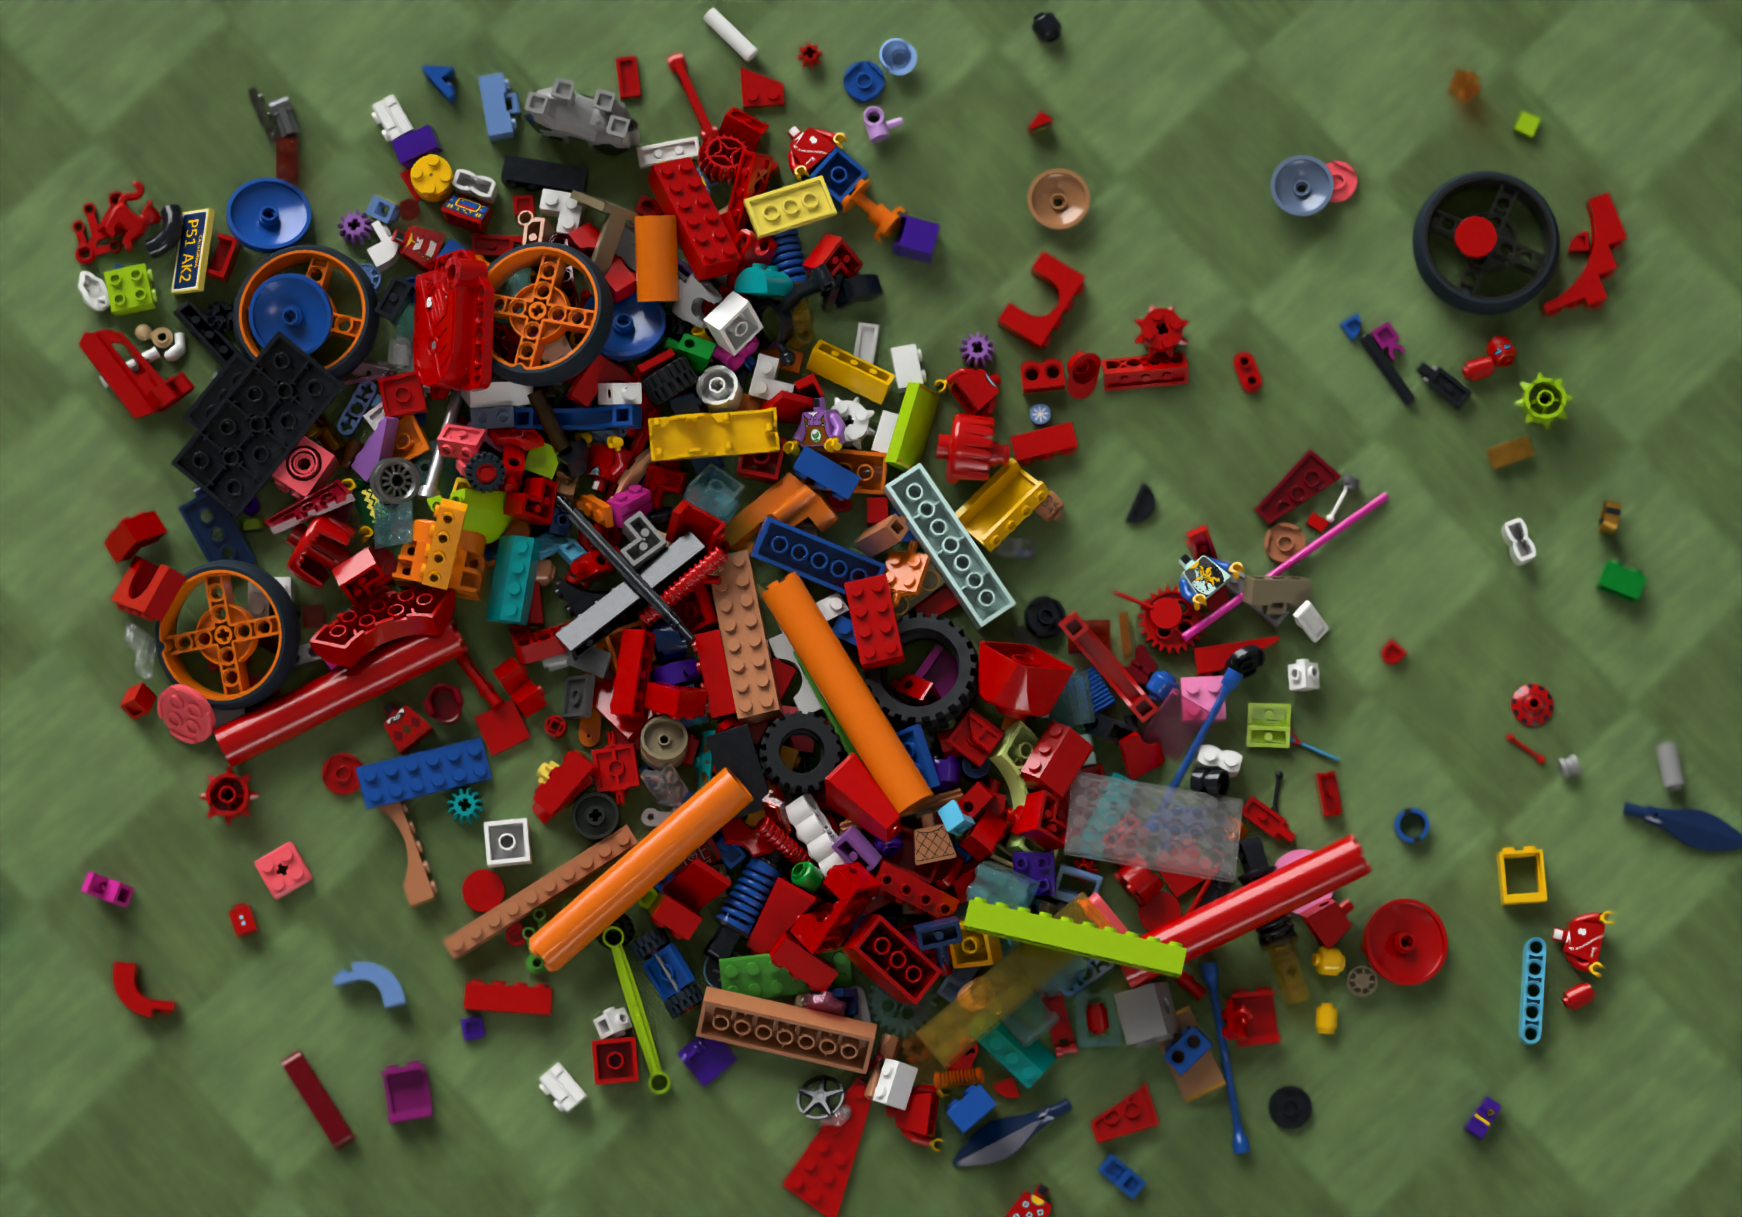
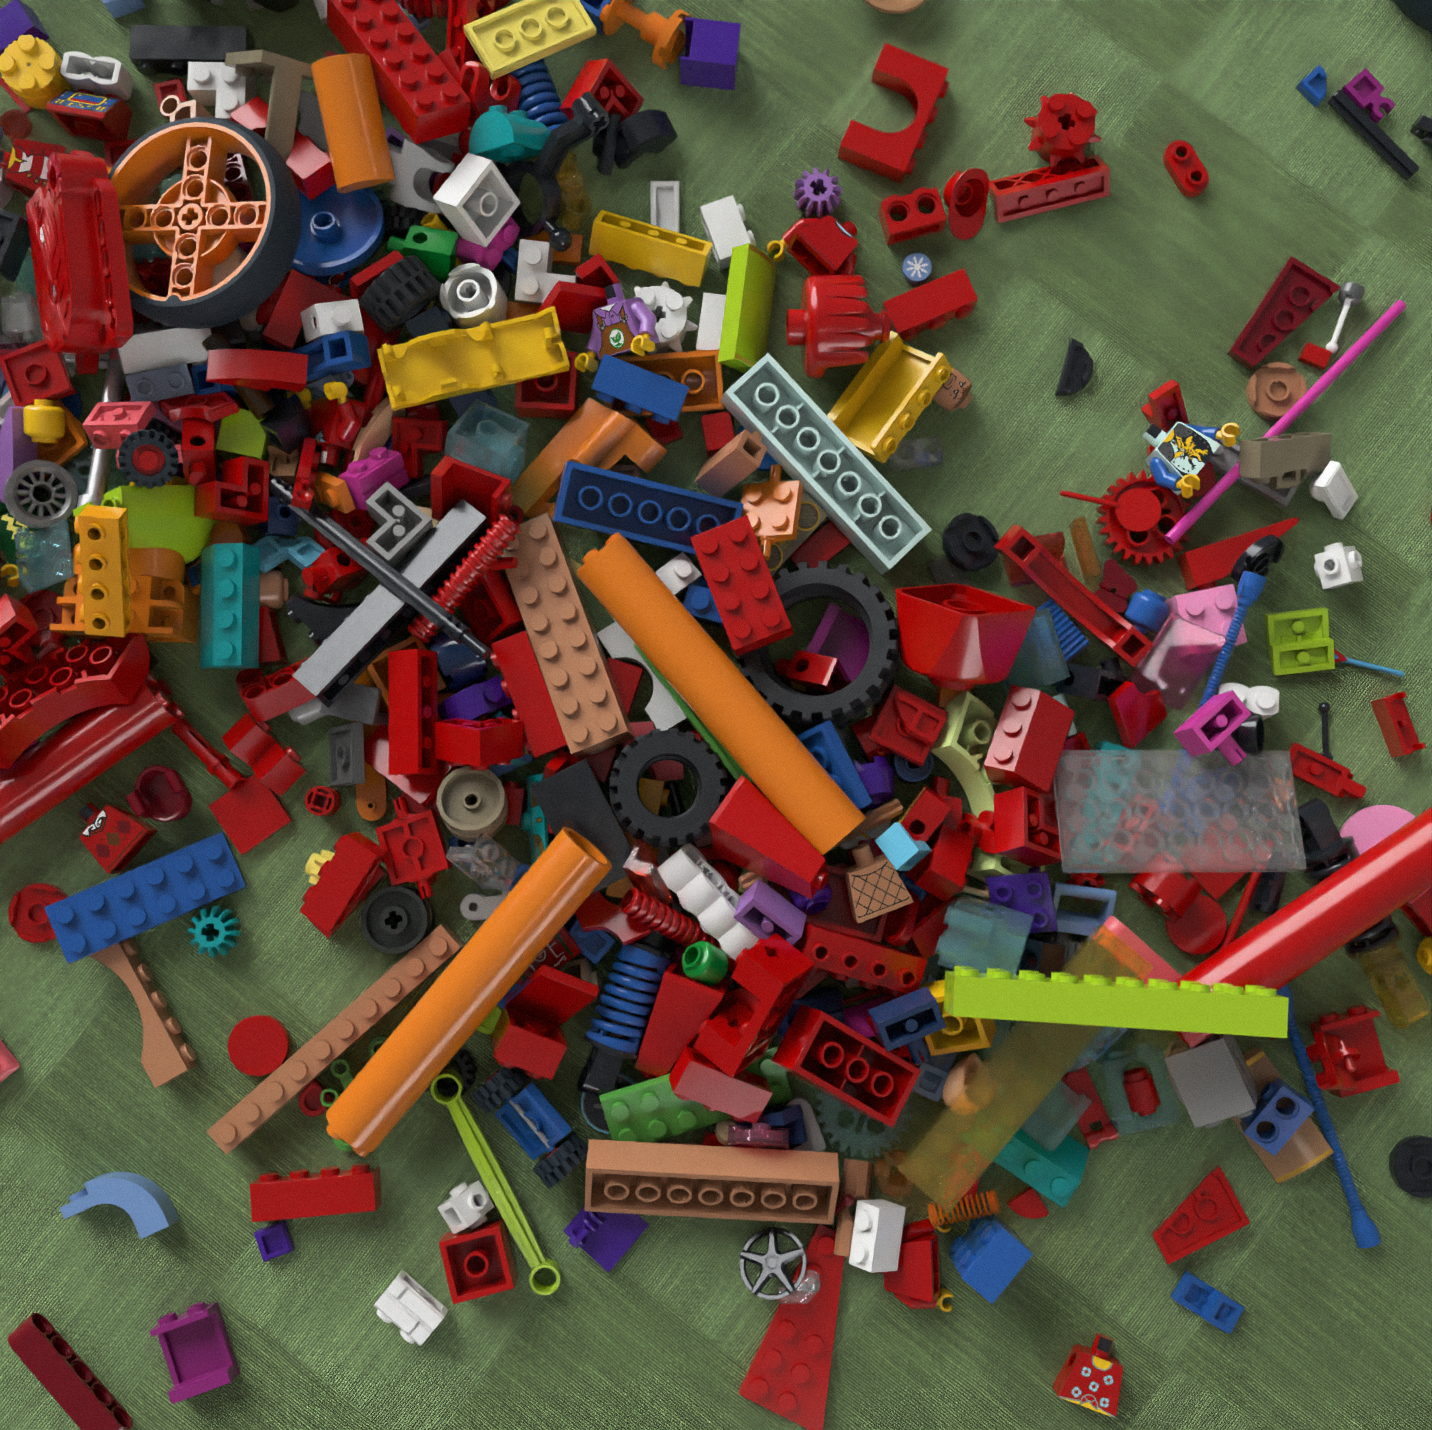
camera: 10 degrees left, 5 degrees up
white brick [484,818,533,868] -> none
dark blue animal [953,1098,1073,1167] -> none
none -> yellow head [23,399,65,443]
none -> red slope [206,349,308,392]
none -> red hinge [290,437,320,511]
none -> dark pink brick [1173,690,1251,766]

